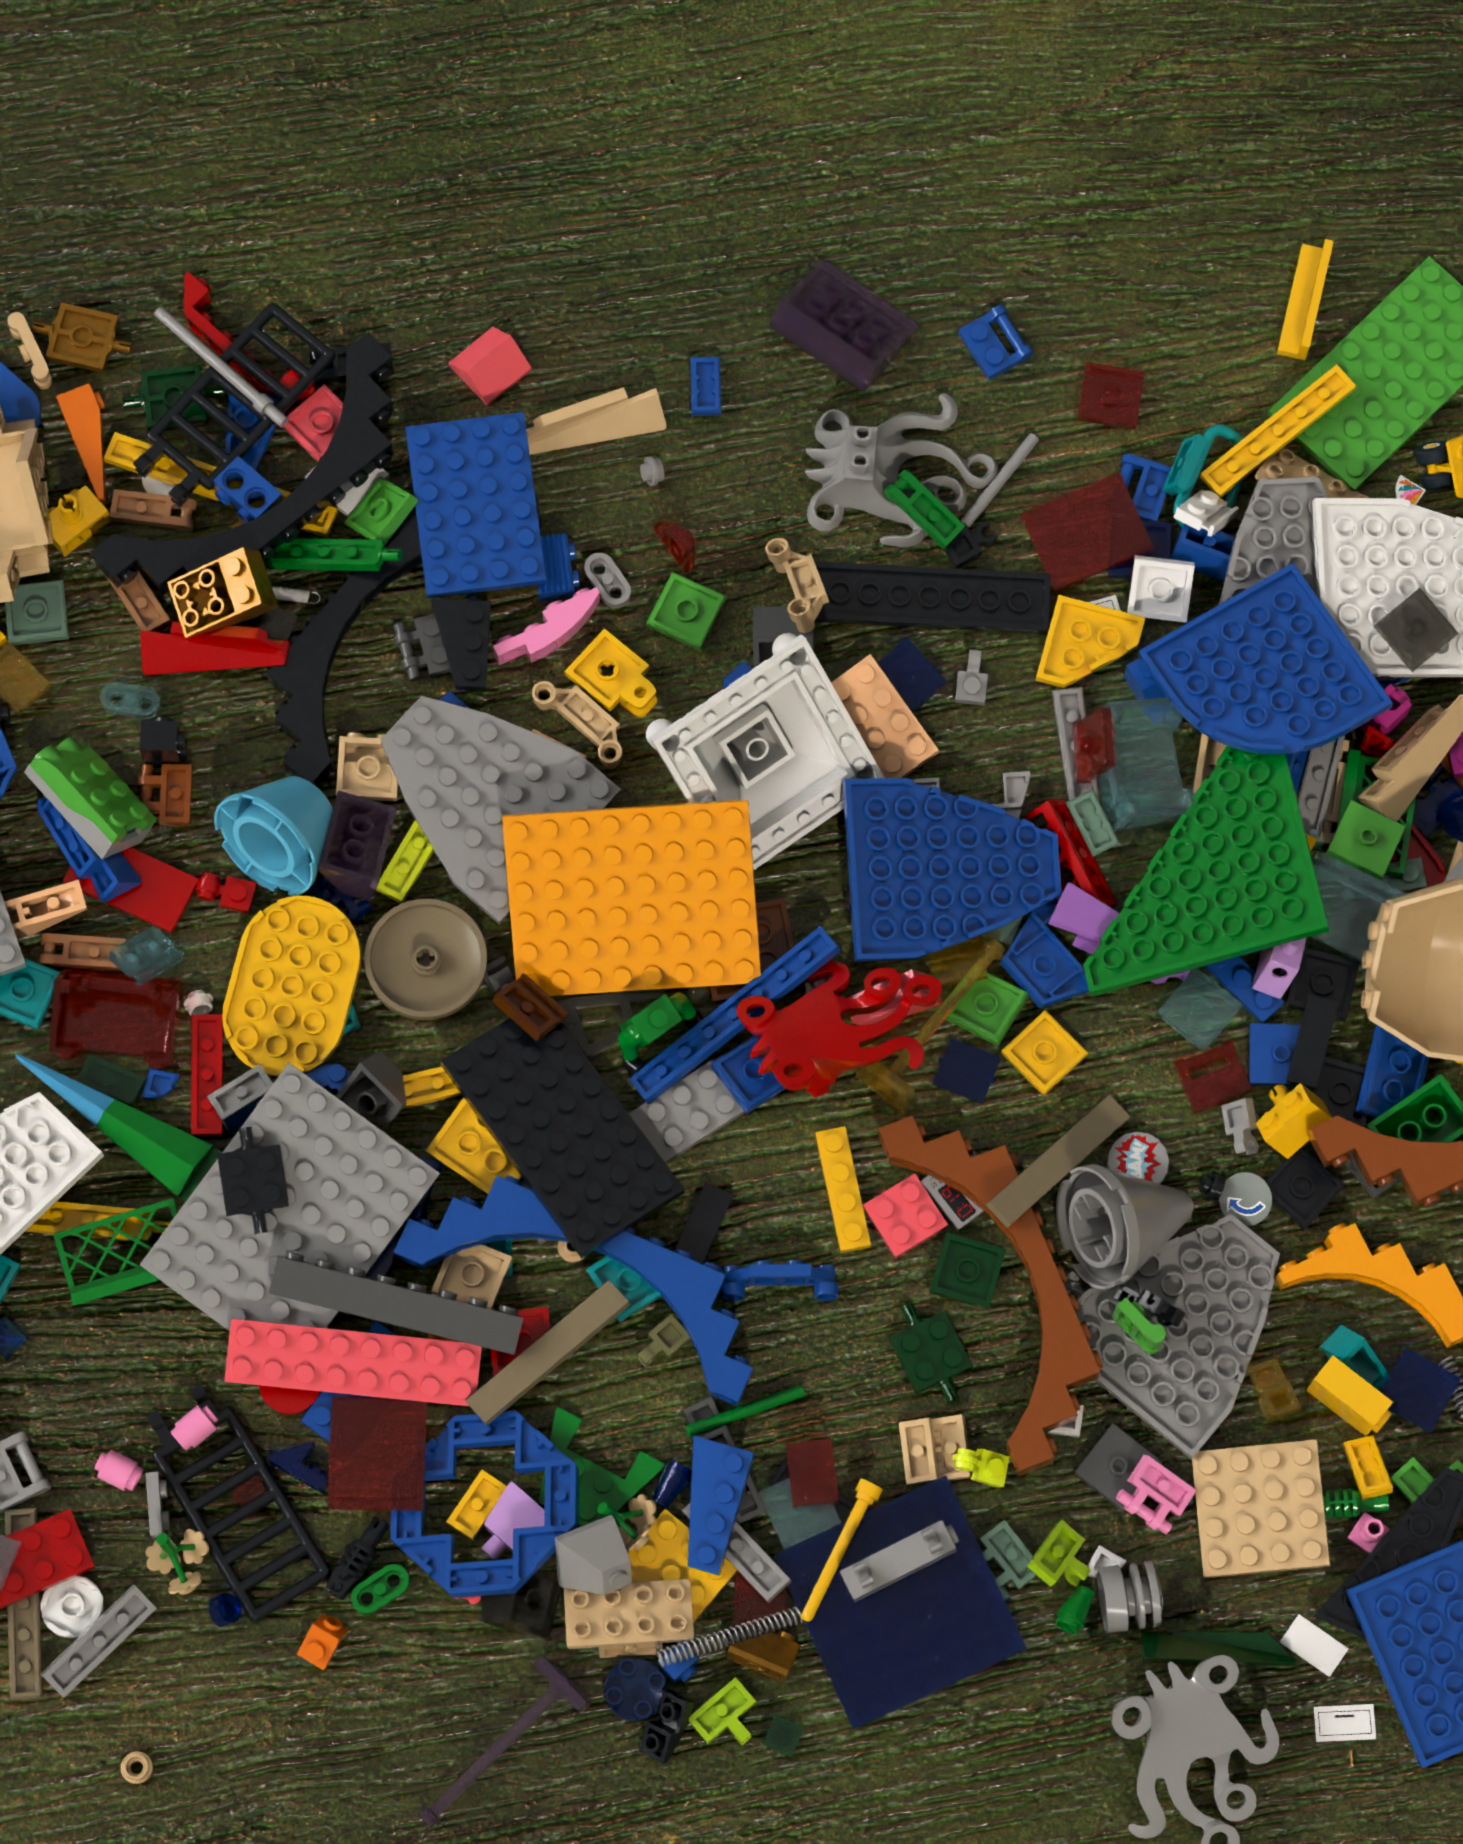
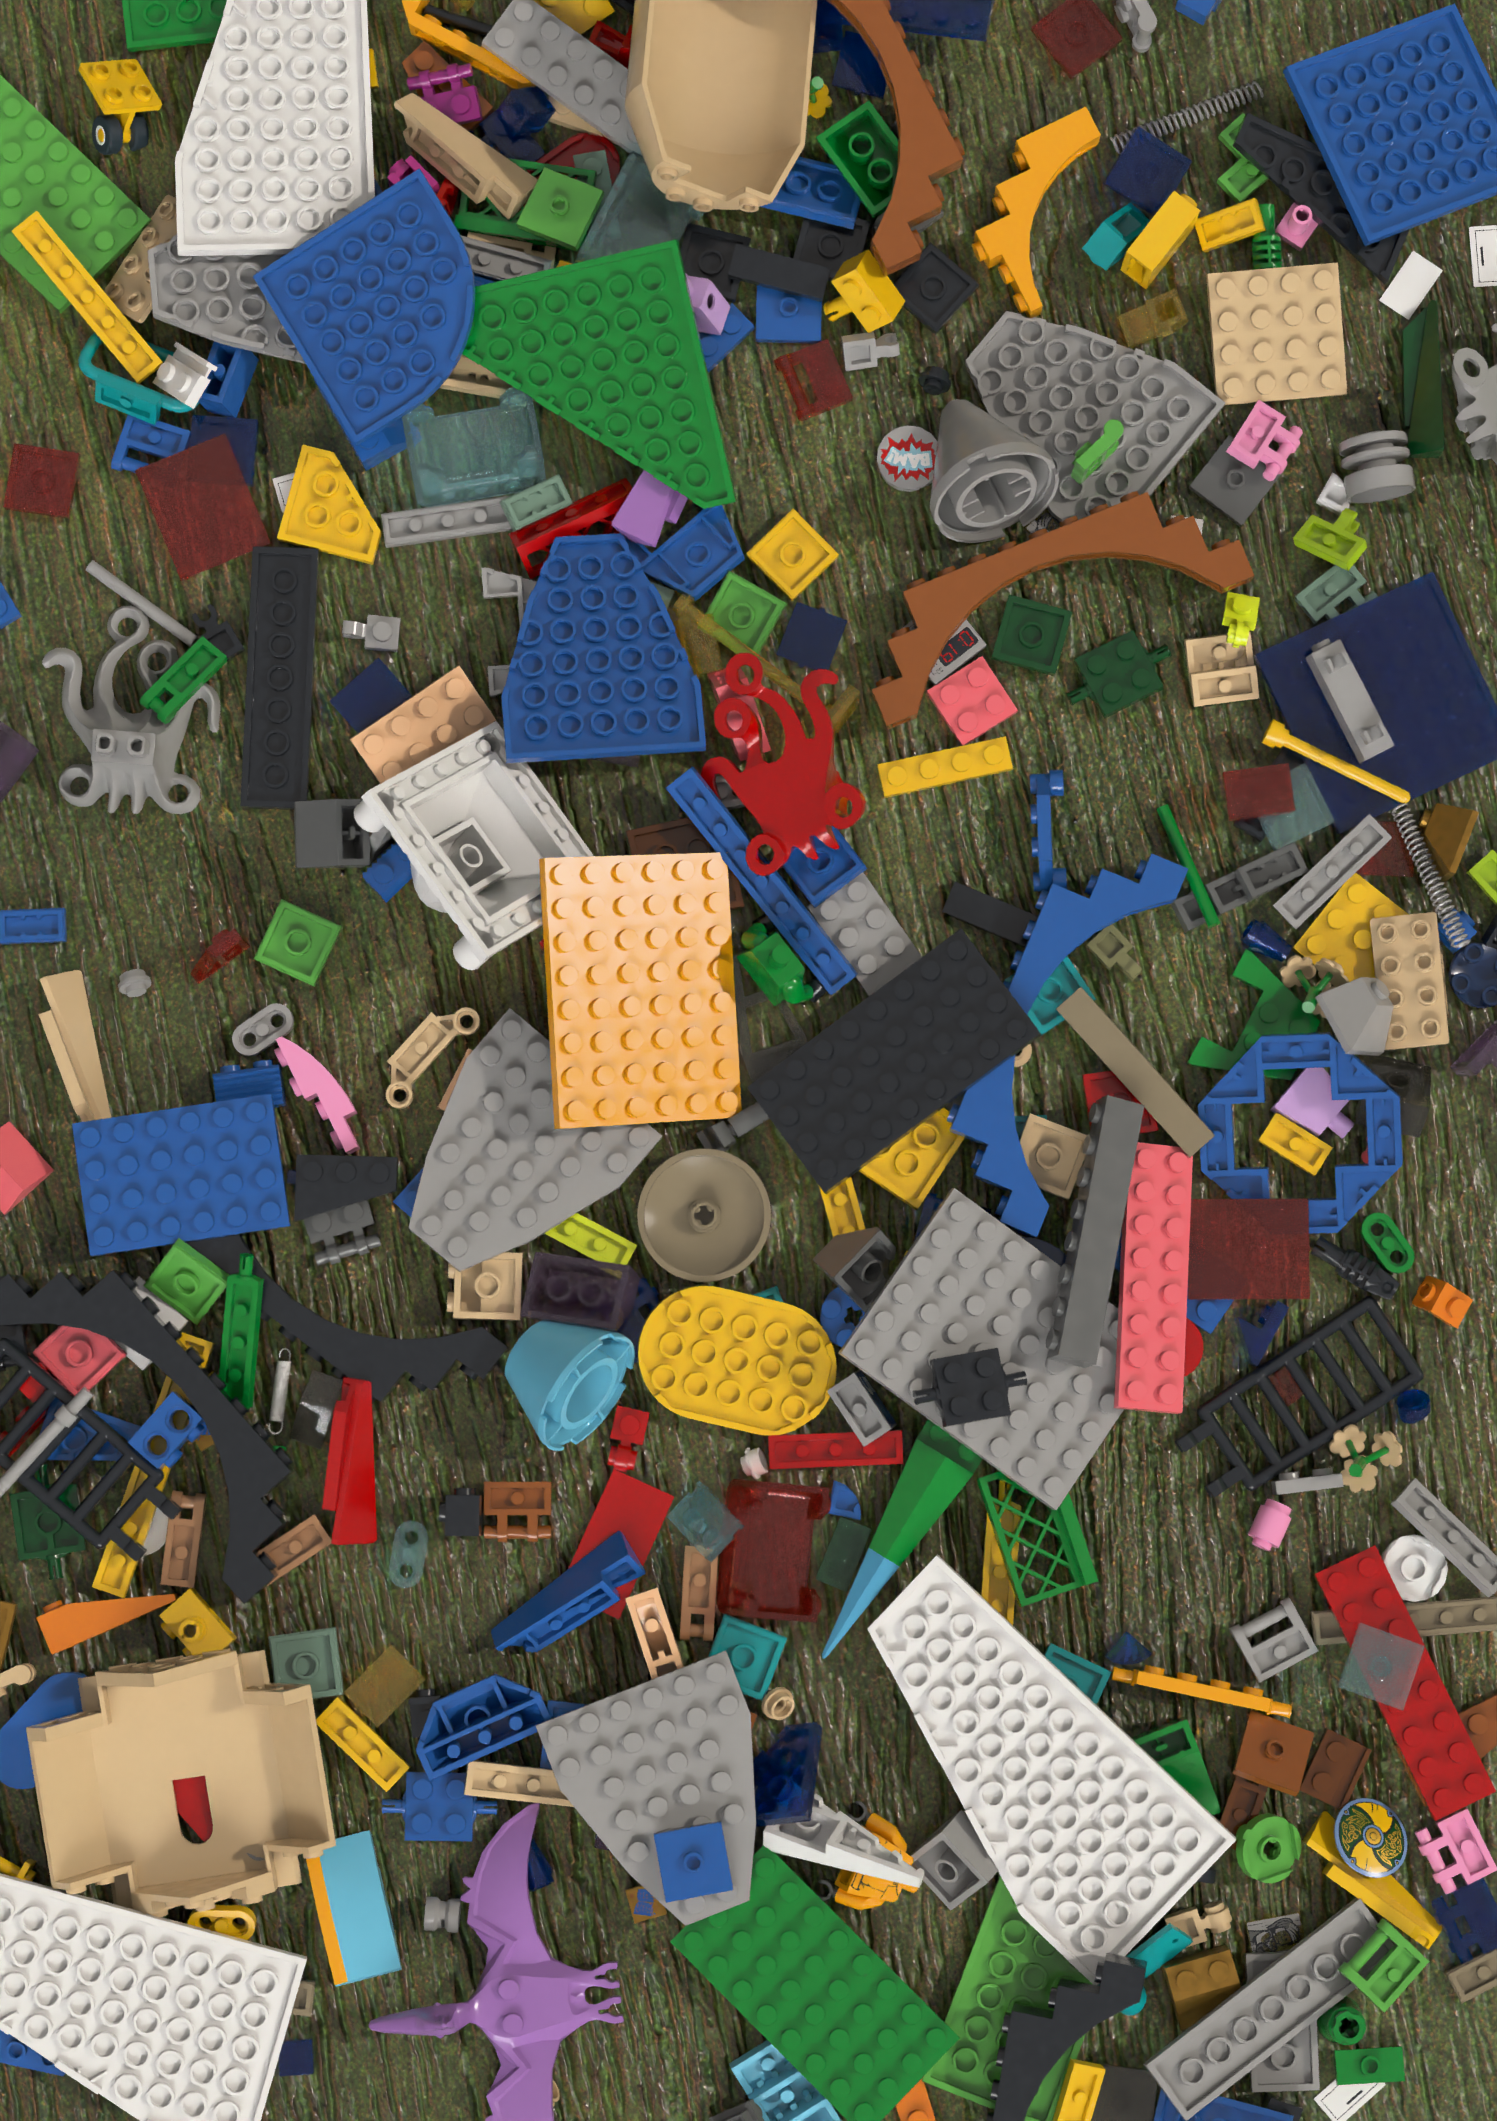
camera: 90 degrees left, 10 degrees up
bright green piece [24,737,157,859] -> none
pearl gold slope [167,547,278,638] -> none
bright pink brick [170,1405,218,1451] -> none
reddish brown plate [492,973,568,1041] -> none
yellow plate [564,629,657,718] -> none
blue wing [688,1435,755,1576] -> none
tan plate [765,538,829,633] -> none
dark tan tile [986,1094,1130,1228] -> none
green cone [1055,1585,1095,1635] -> none
clear red plate [1073,707,1116,784] -> none
black piece [1114,1284,1185,1327] -> none
white plate [1127,555,1195,623] -> none
clear light blue plate [1156,968,1243,1052] -> none
light grey sticker [1219,1172,1272,1226] -> none
clear smoke plate [1373,588,1459,672] -> none
tile [1395,475,1426,505] -> none

